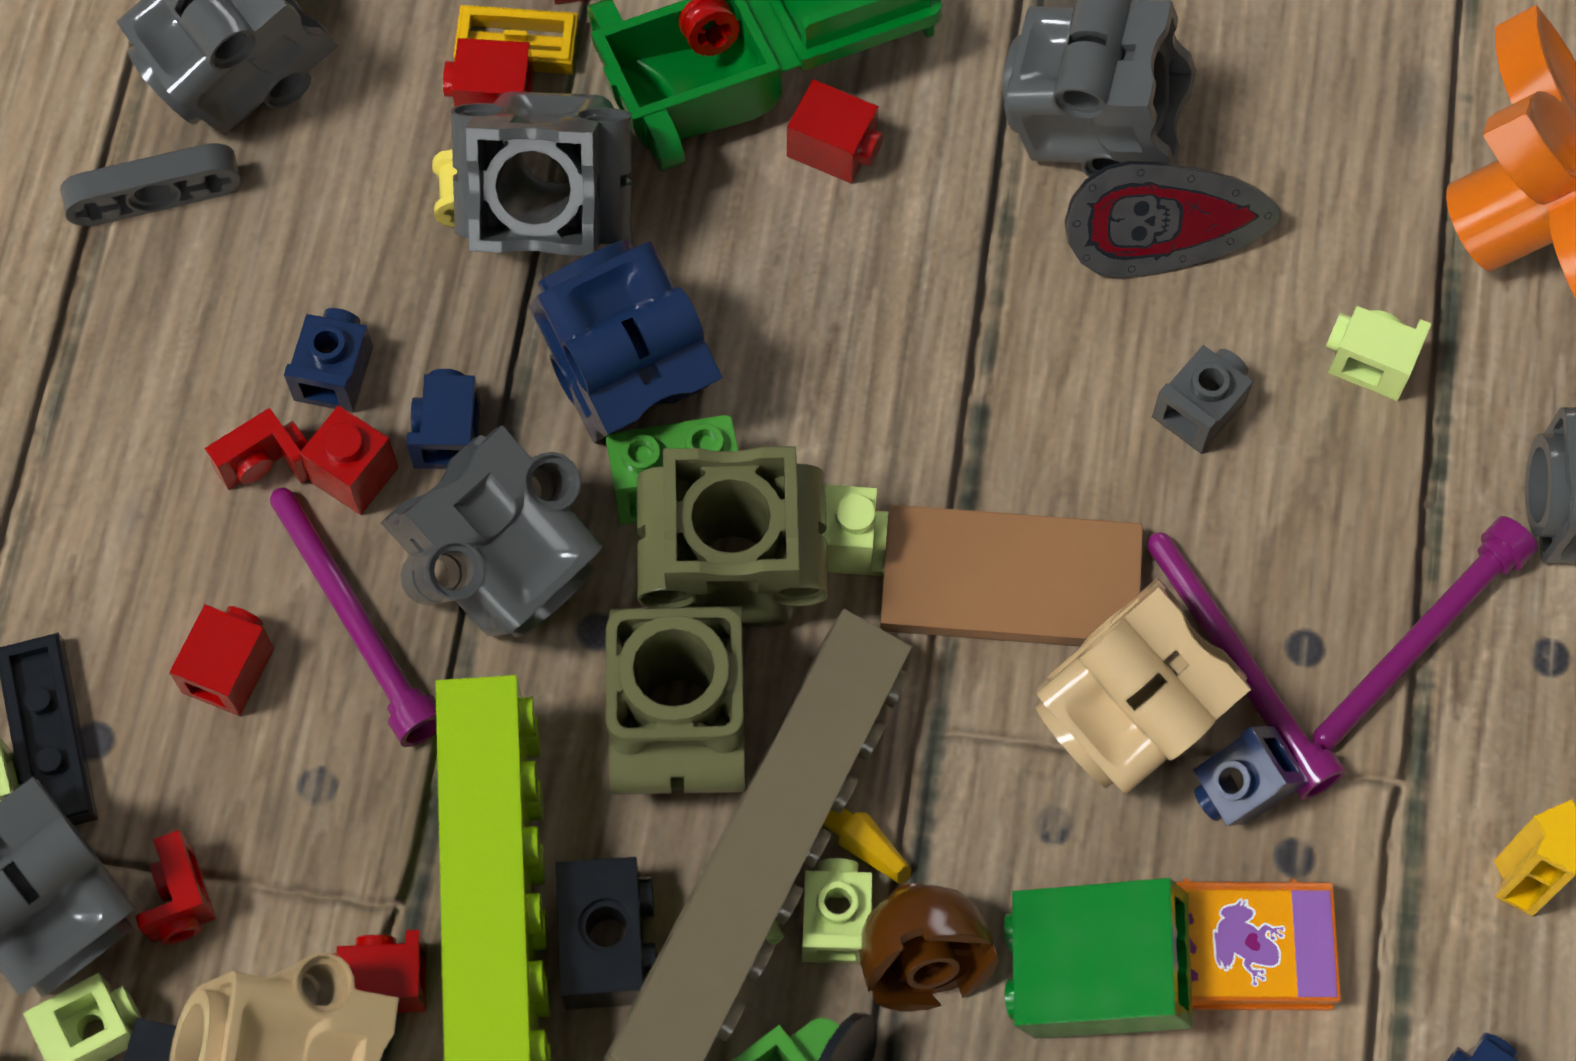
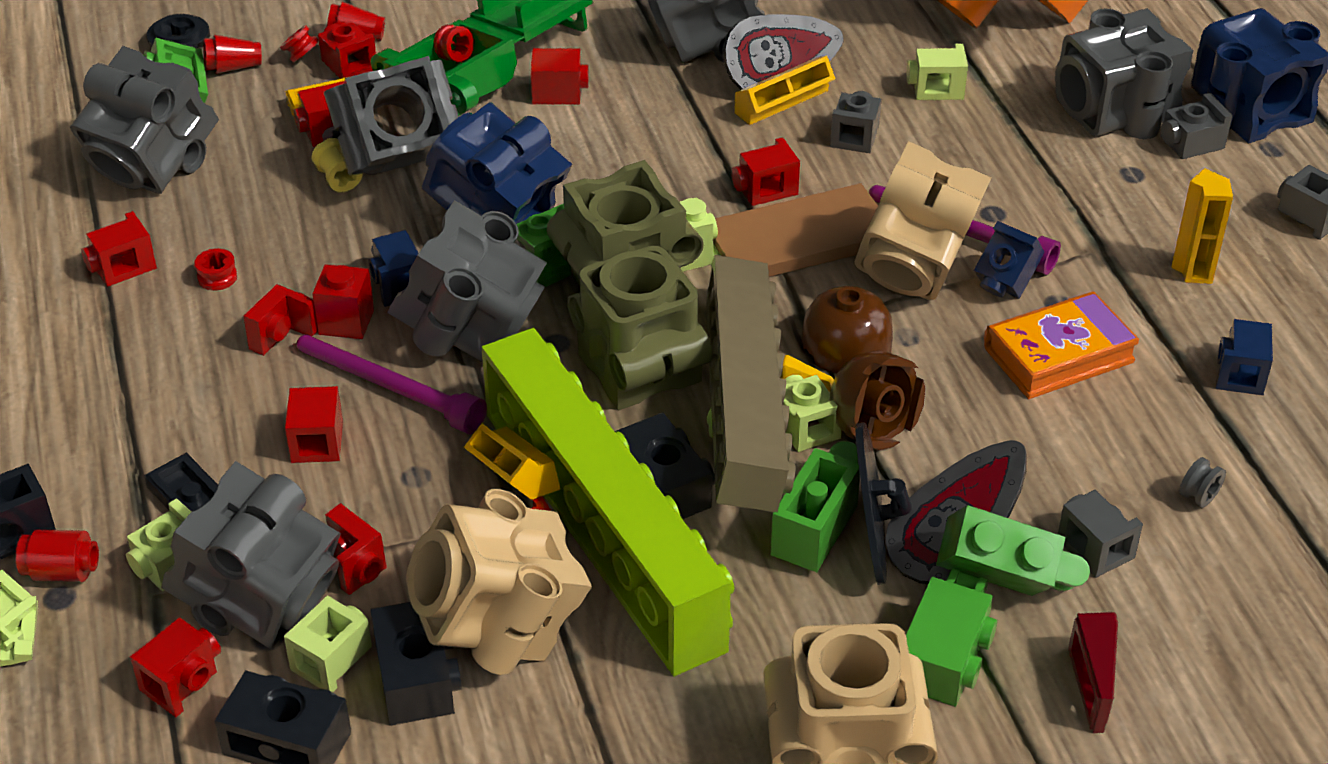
camera: 25 degrees left, 25 degrees down
dark grey beam [60,143,241,226] -> none
dark blue brick [284,308,373,413] -> none
green brick [1004,878,1193,1039] -> none
magenta piece [1312,516,1538,750] -> none
none -> red brick [81,211,157,287]
none -> red bush [195,248,237,291]
none -> yellow piece [464,423,560,500]
none -> red brick [732,137,800,206]
none -> yellow piece [734,56,835,125]
none -> reddish brown cylinder [801,286,893,374]

